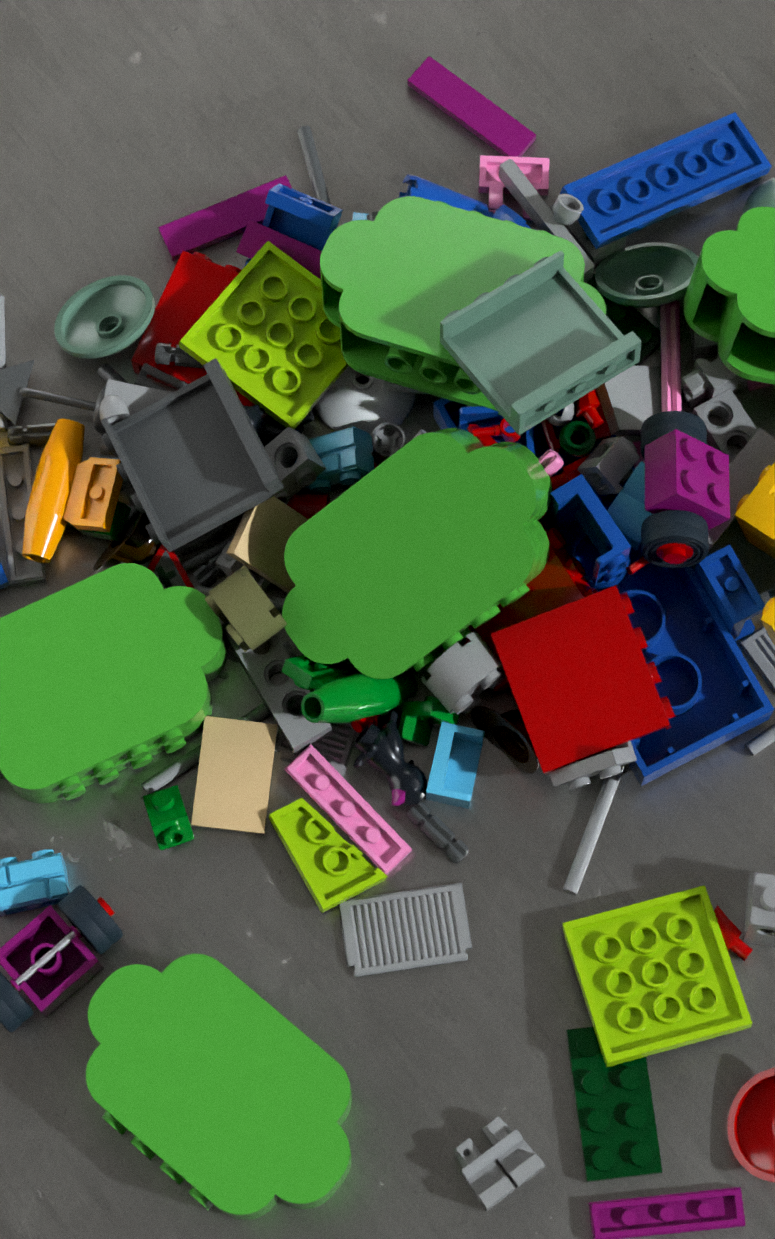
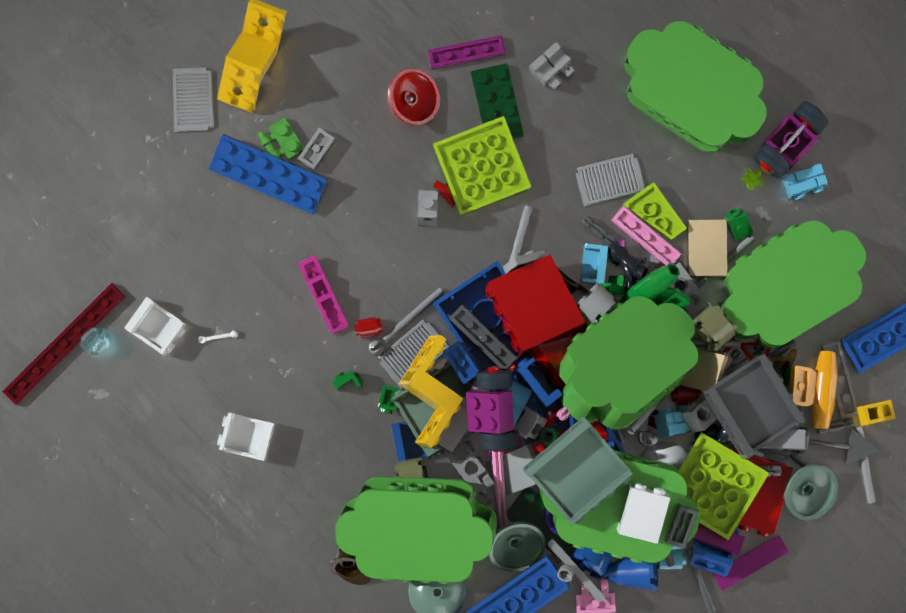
camera: 175 degrees right, 10 degrees up
light grey hinge [98,395,130,424] -> none
none -> dark grey tile [449,305,518,369]
none -> white panel [617,483,670,544]
none -> dark grey tile [665,504,699,549]
none -> clear neon green plant [740,168,763,191]

